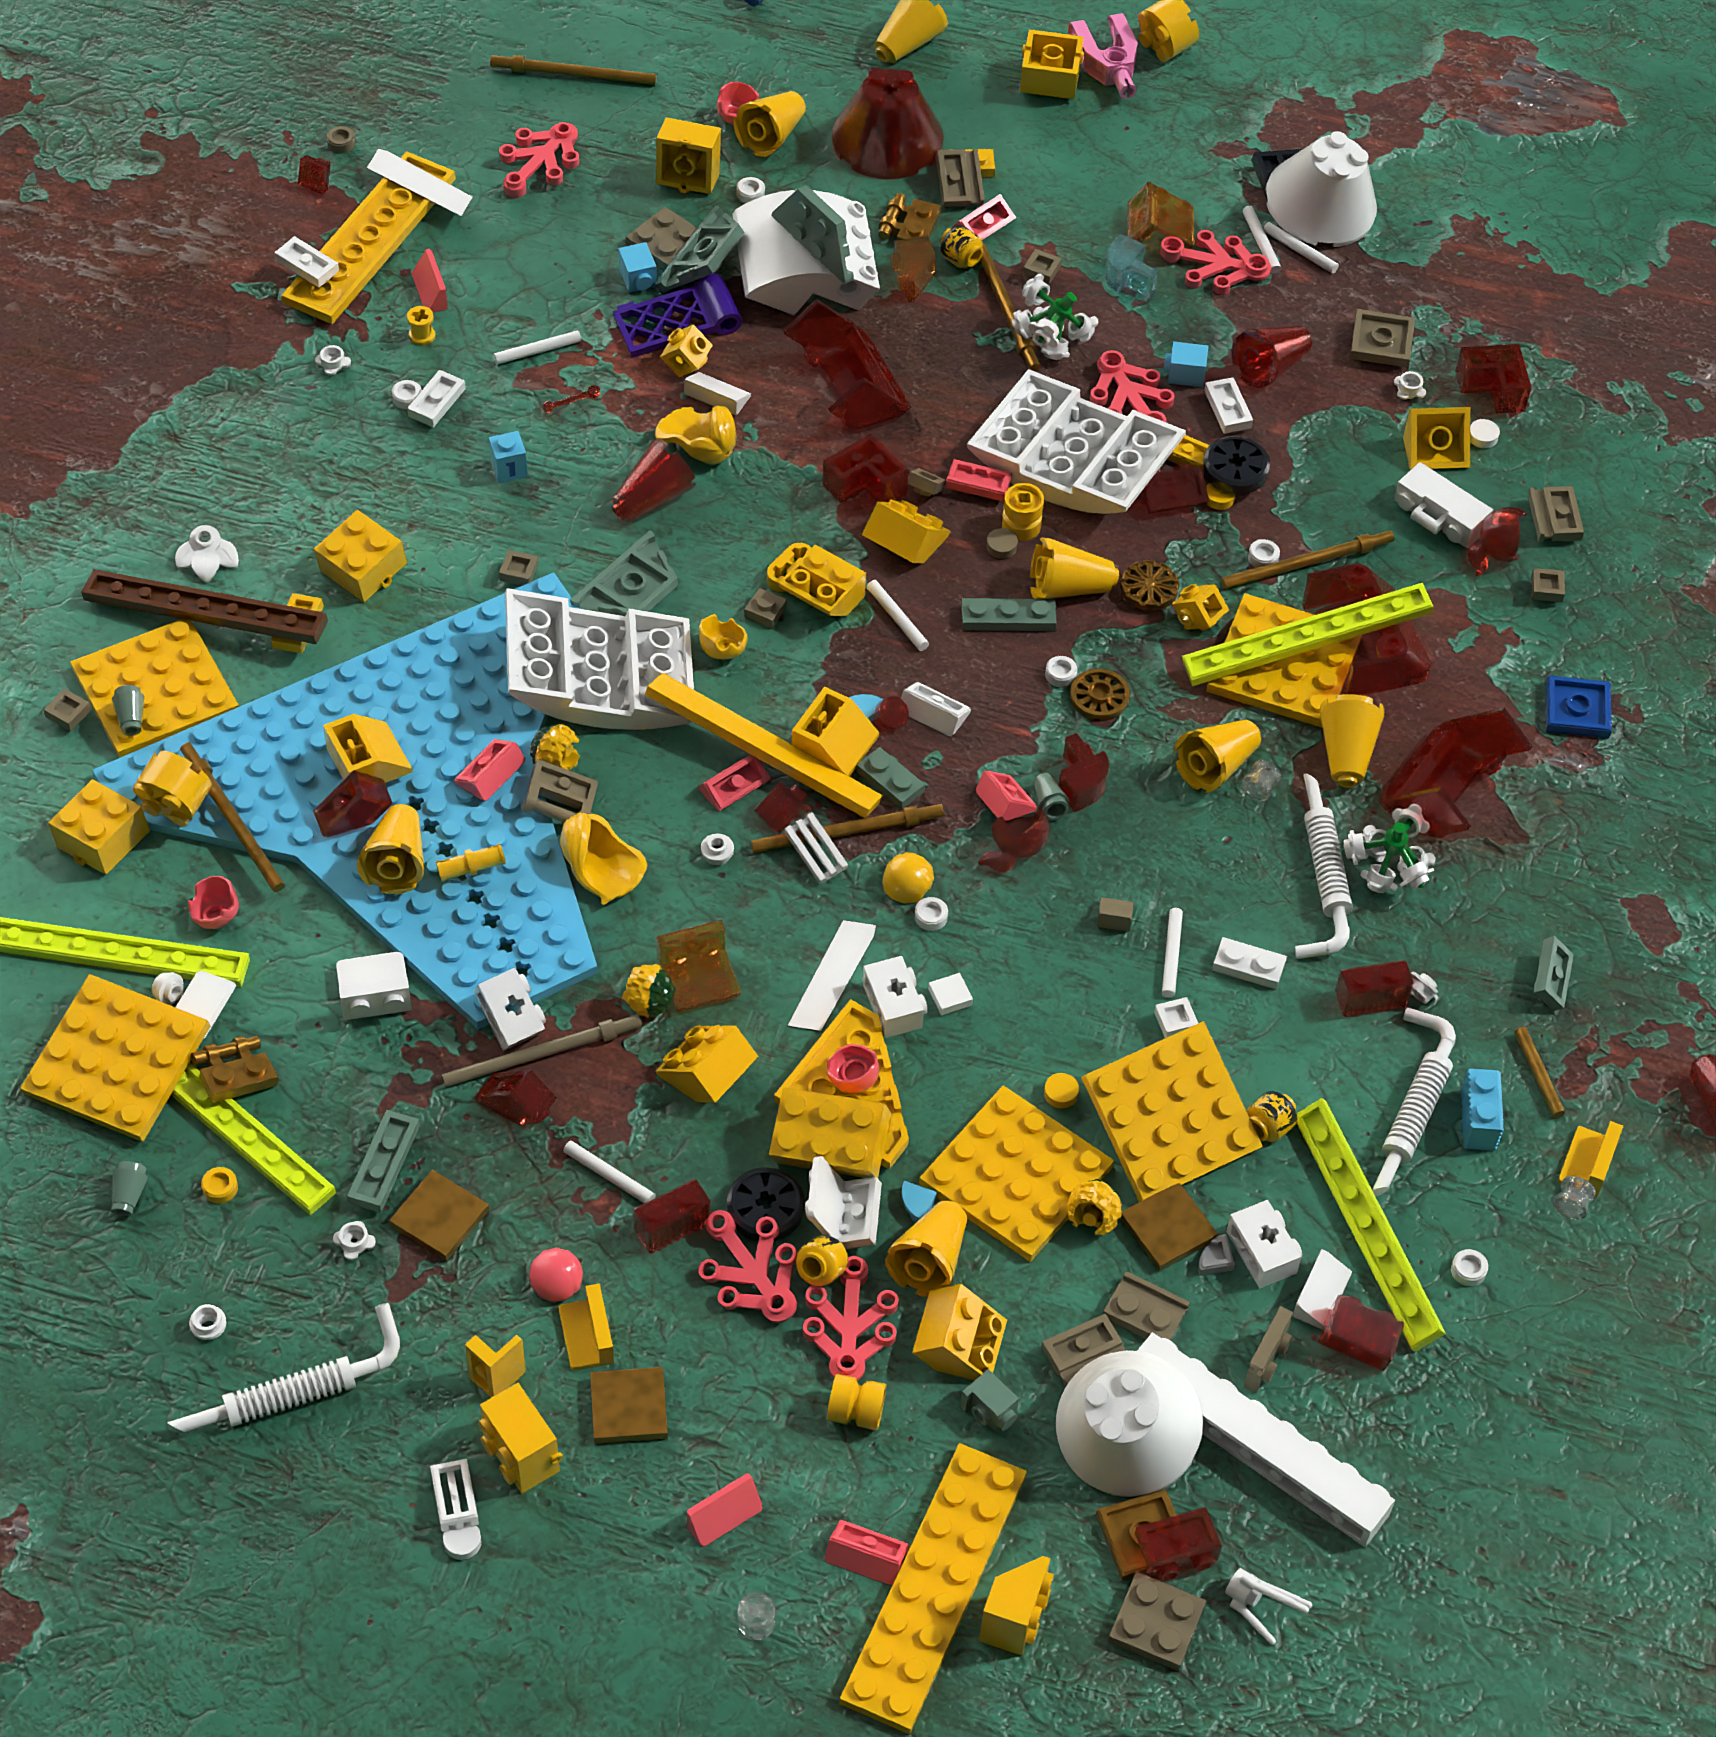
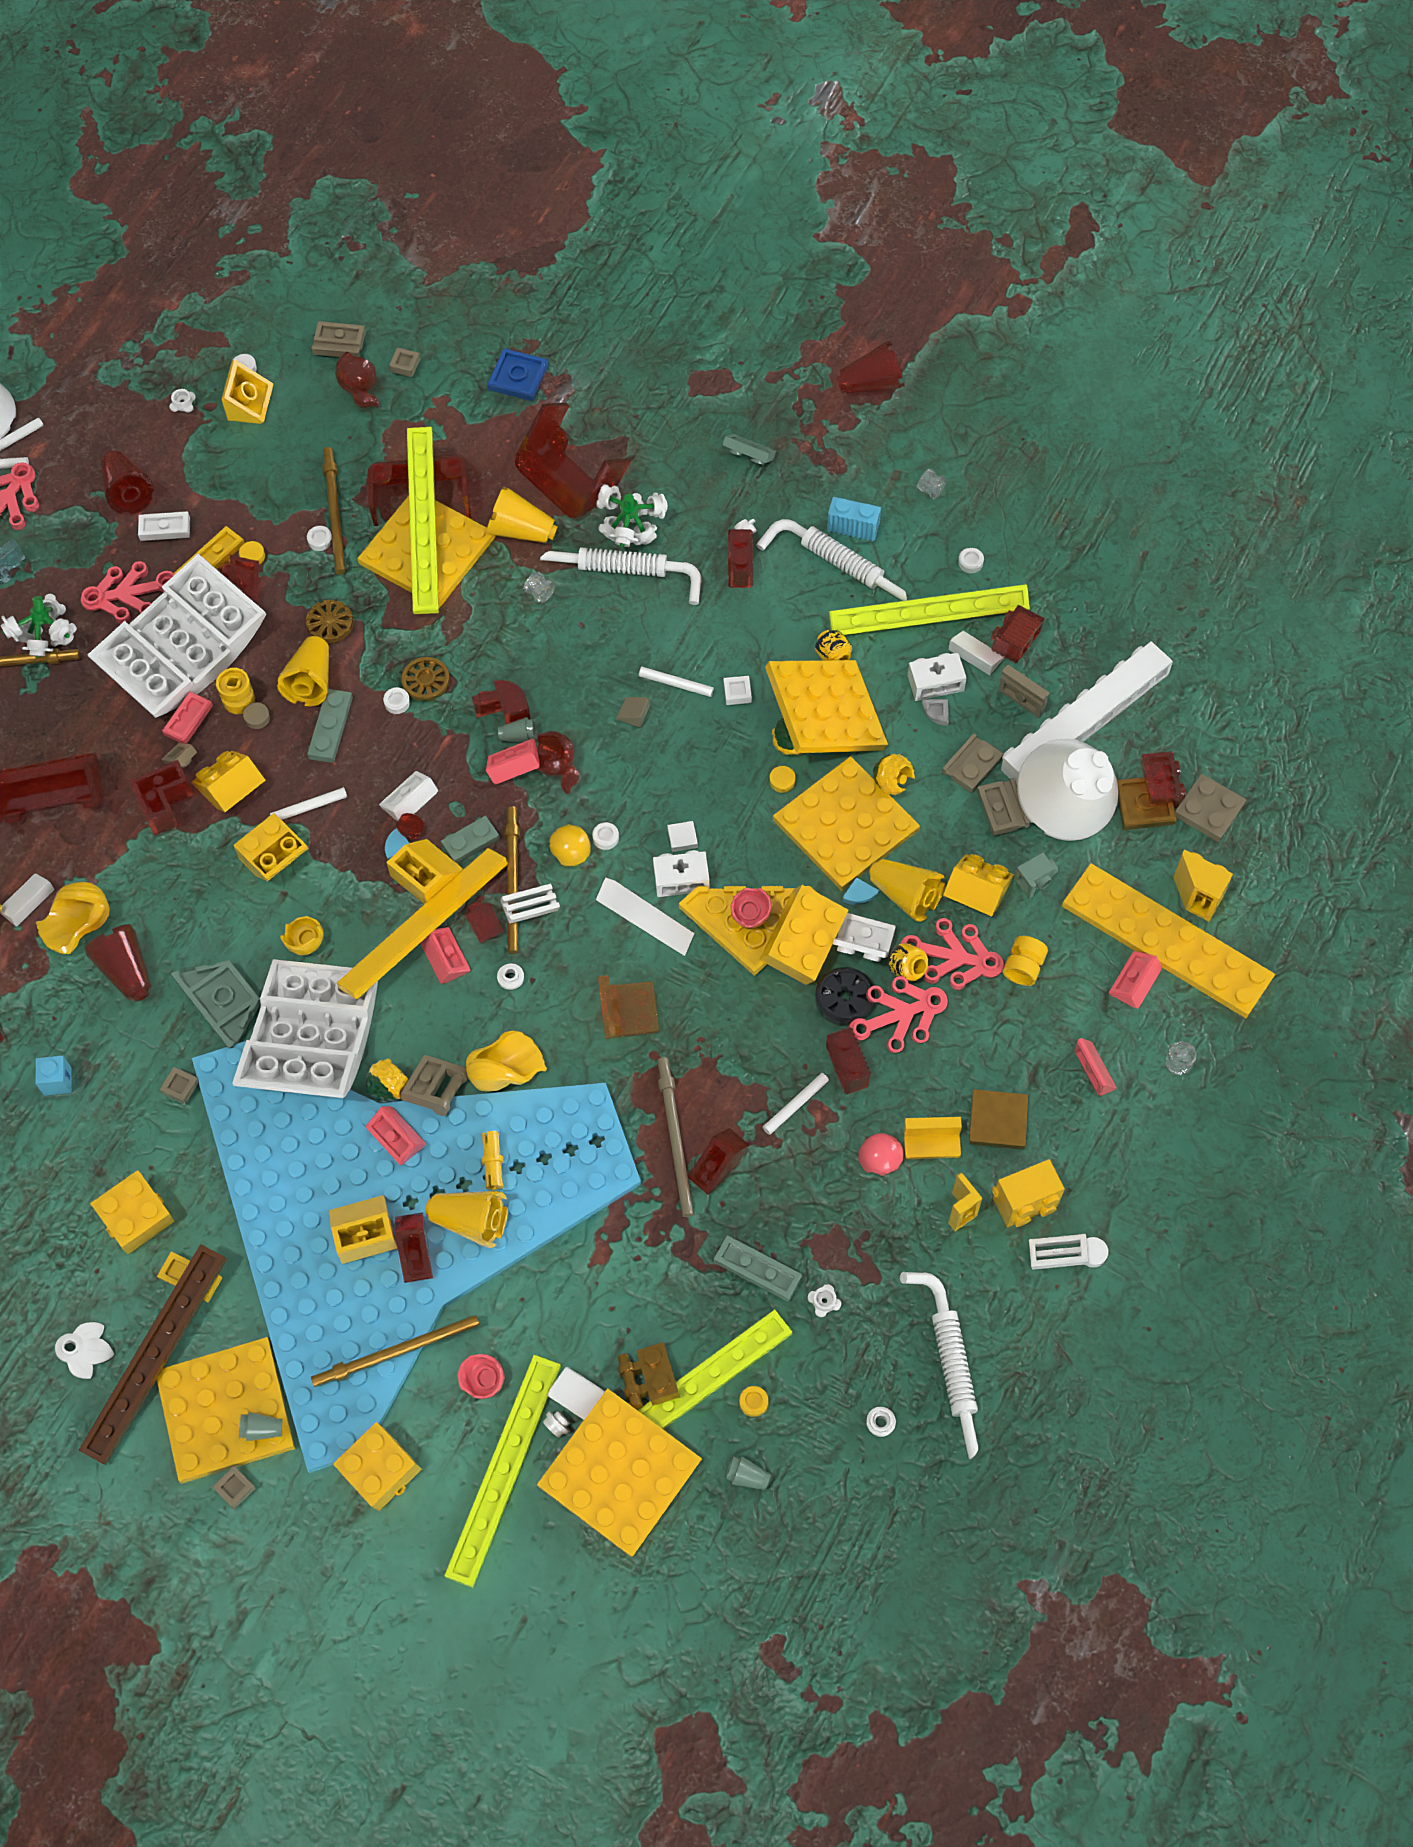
camera: 75 degrees left, 10 degrees up
yellow brick [133,751,212,827] -> none
white bracket [336,952,412,1021] -> none
pearl gold tile [389,1170,489,1262] -> none
white brick [474,968,546,1051] -> none
piece [622,964,676,1018] -> none
yellow slope [655,1025,759,1103] -> none
dark tan plate [744,588,787,628] -> none
yellow beam [767,543,811,592] -> none
pearl gold tile [1120,1183,1218,1272] -> none
medium azure brick [1163,342,1208,387] -> none
yellow brick [1172,584,1229,631] -> none
yellow cone [1174,720,1261,793] -> none
black wheel [1203,436,1271,494] -> none
white plate [1212,937,1287,990] -> none
white plant [1225,1568,1312,1645] -> none
dark tan plate [1350,309,1415,368] -> none
white piece [1394,462,1493,548] -> none
clear red brick [1455,344,1532,414] -> none
pearl gold bar [1514,1027,1565,1118] -> none
yellow panel [1558,1121,1623,1198] -> none

